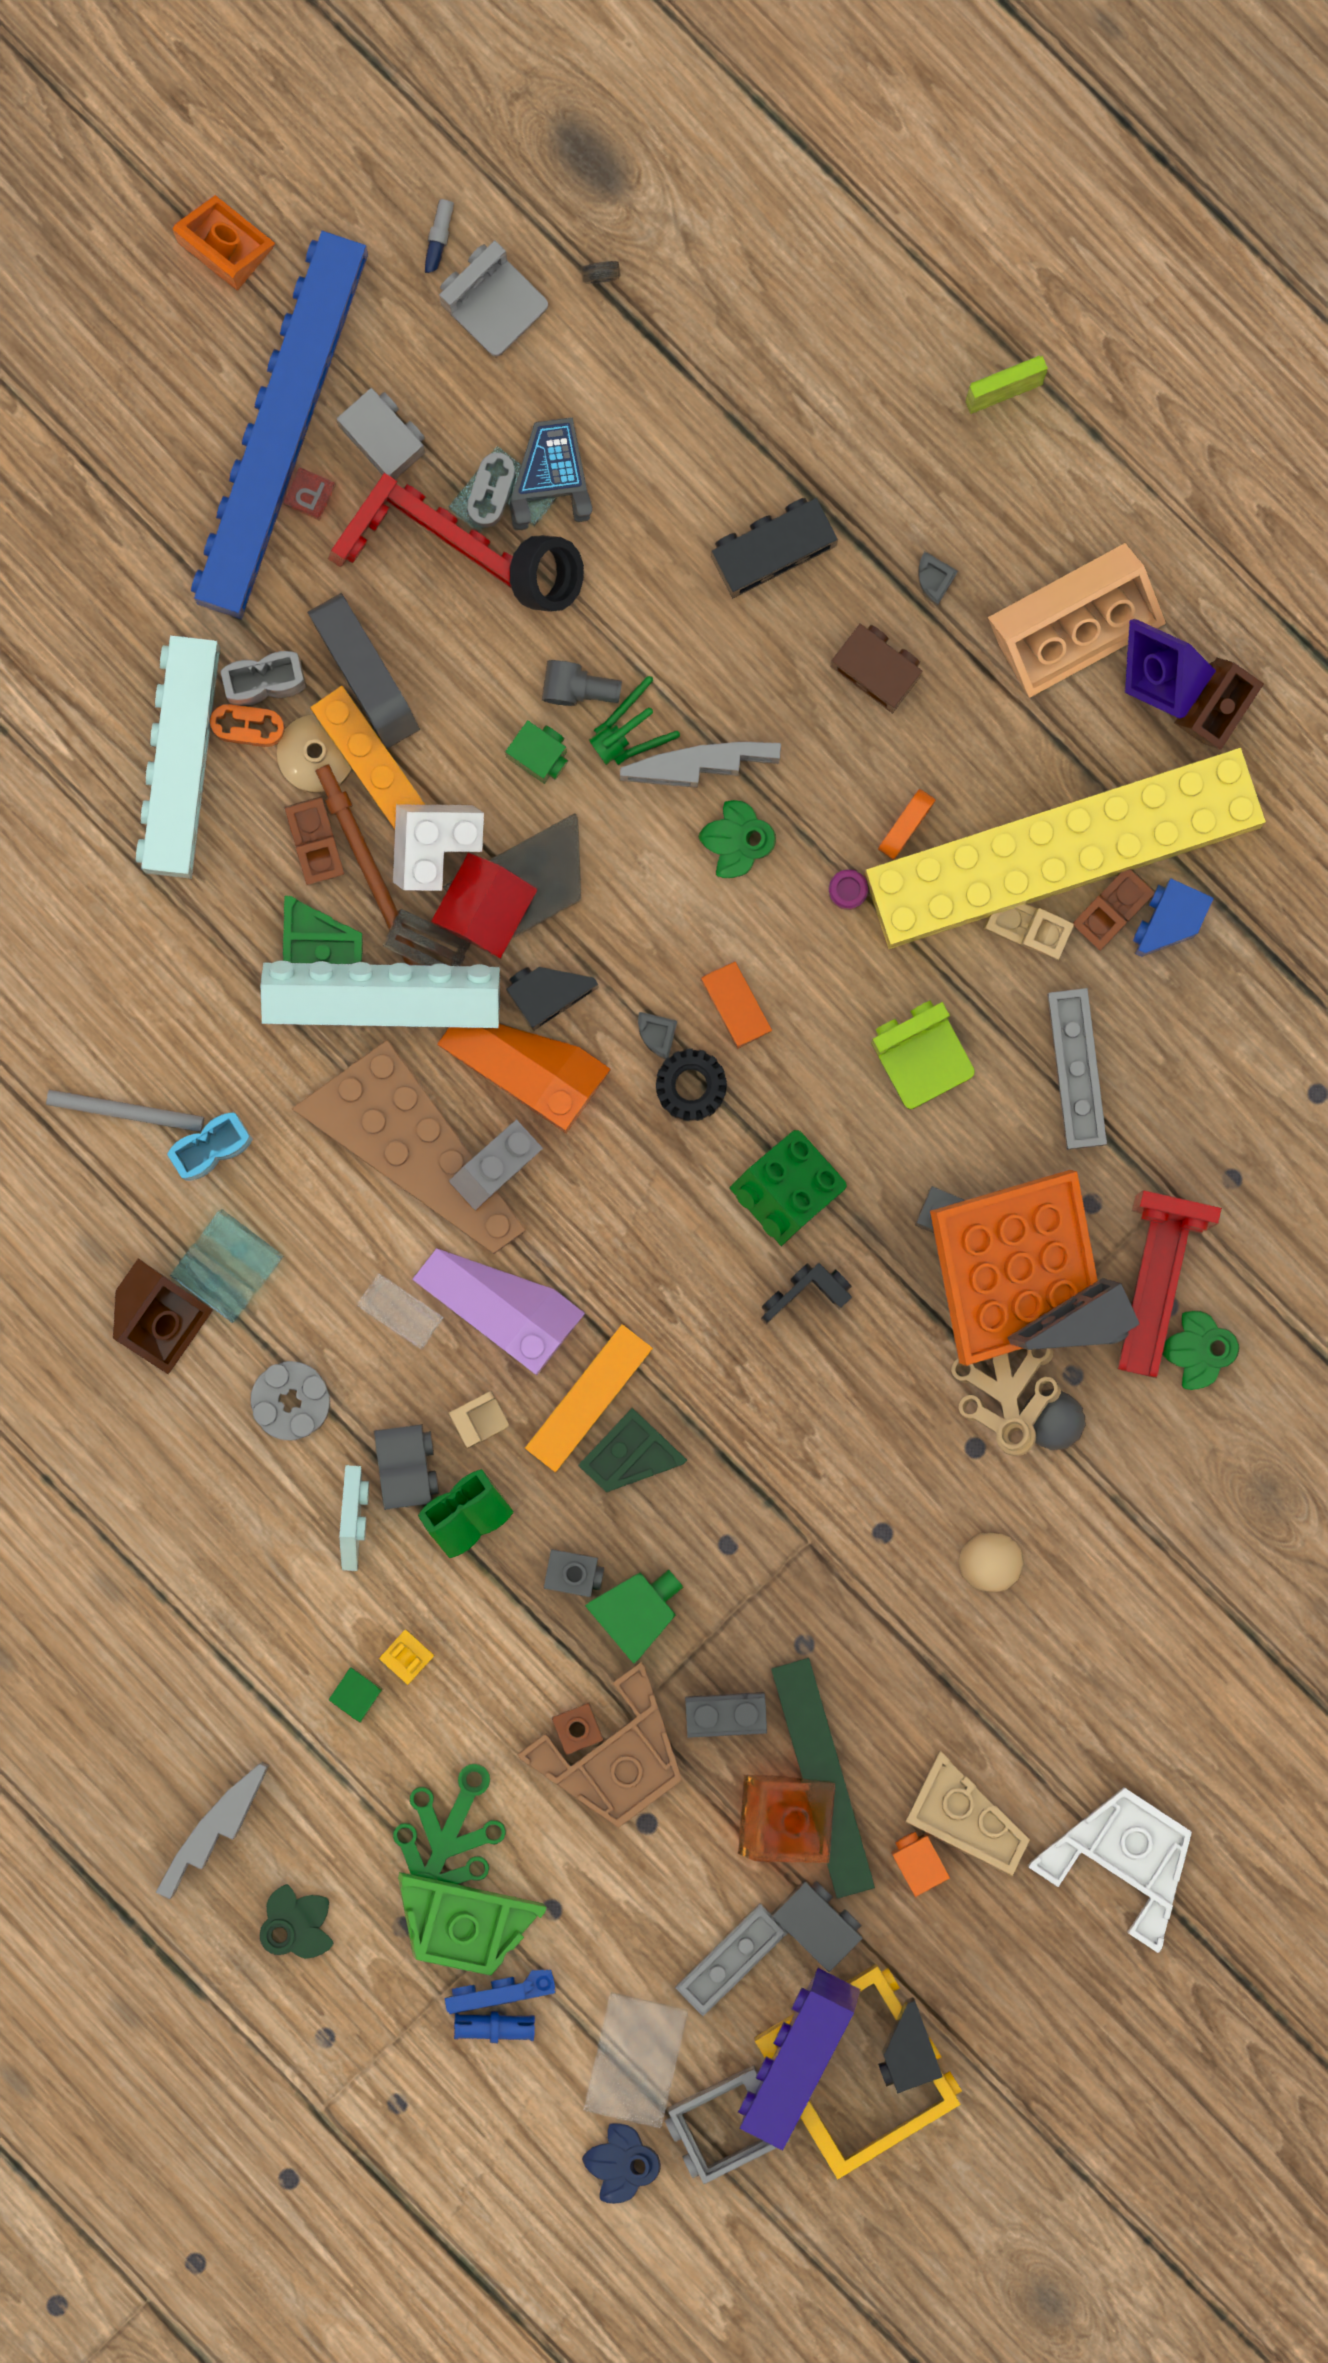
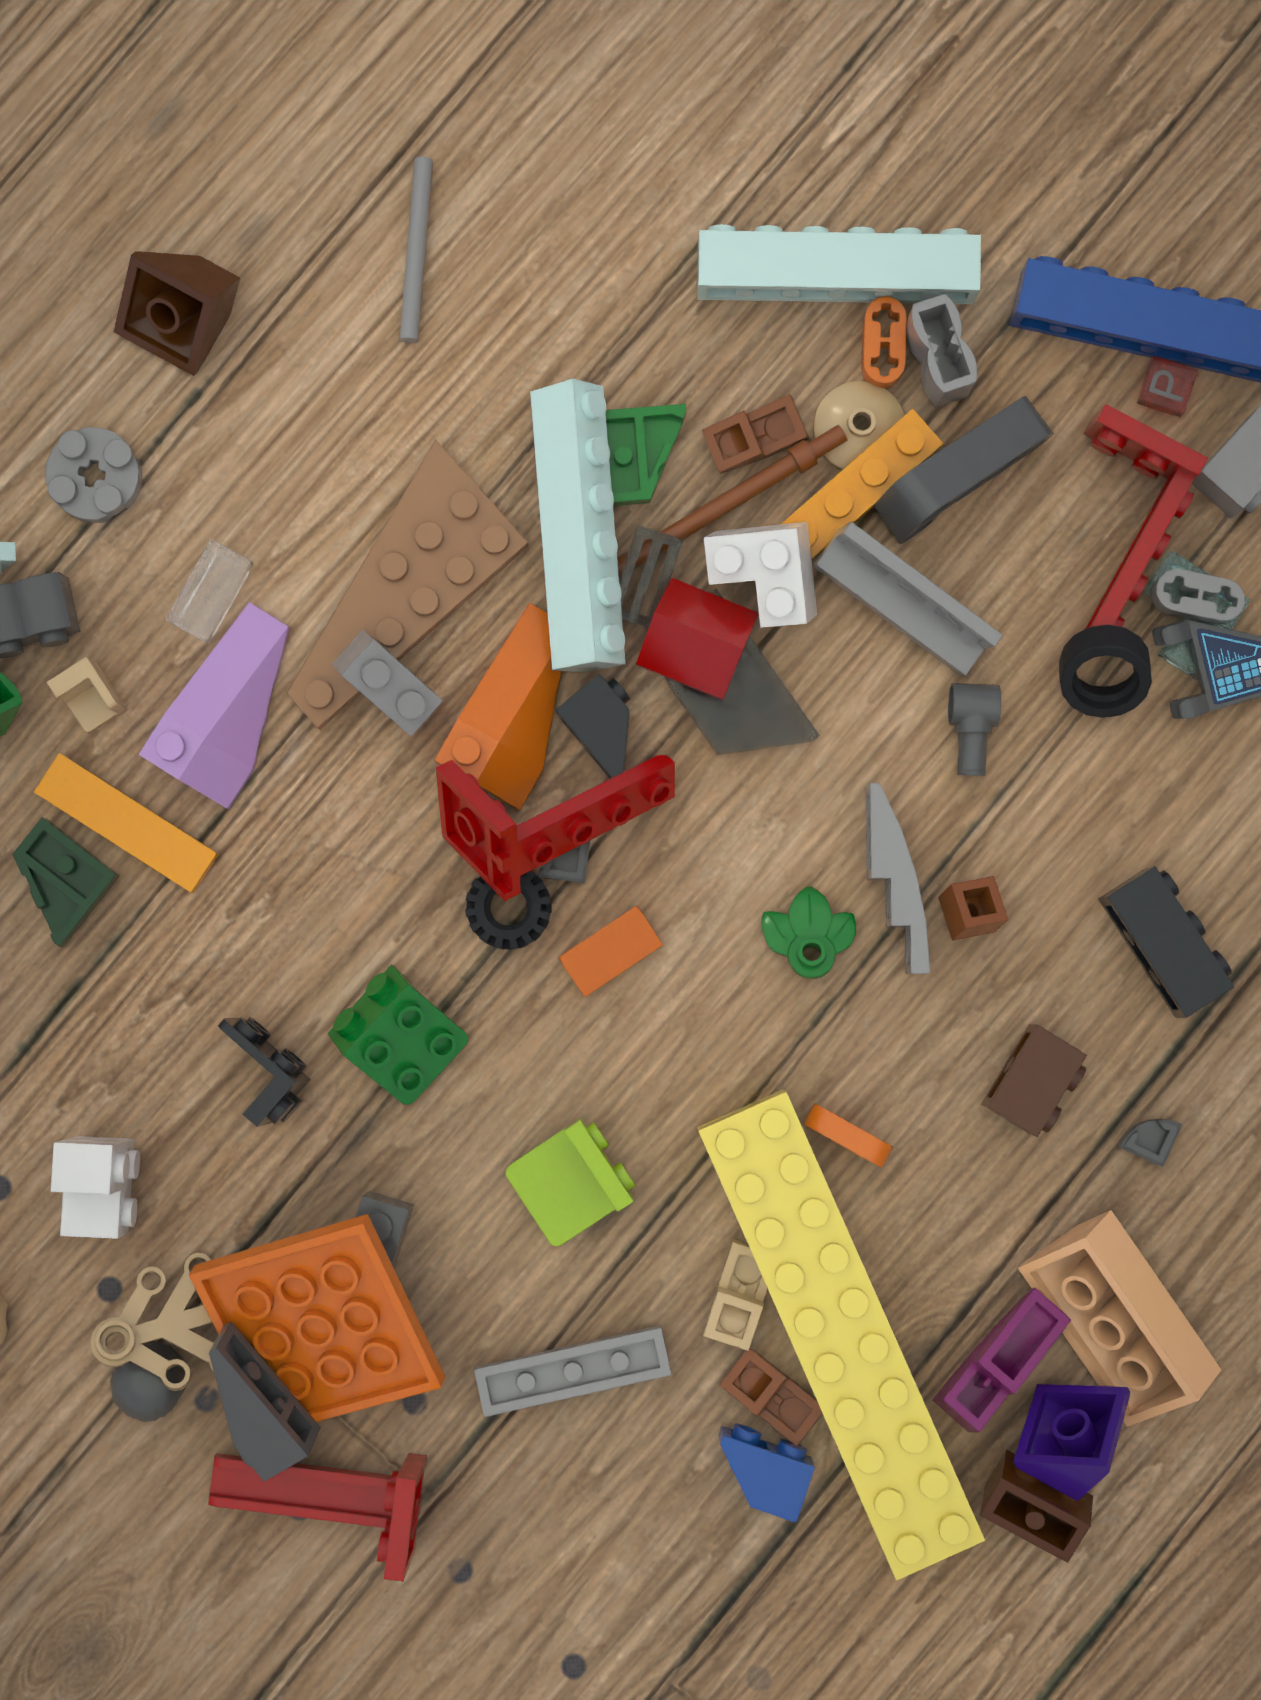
camera: 85 degrees right, 0 degrees up
medium azure brick [167,1113,253,1181] -> none
clear light blue slope [170,1209,284,1323] -> none
green brick [505,720,568,784] -> none
green plant [589,676,680,765] -> none
magenta tile [828,869,868,910] -> none
green plate [1162,1311,1240,1390] -> none
none -> white brick [51,1136,140,1239]
none -> red bracket [436,755,675,901]
none -> light grey fence [813,522,1003,676]
none -> magenta slope [932,1288,1071,1432]
none -> dark orange plate [938,876,1008,941]

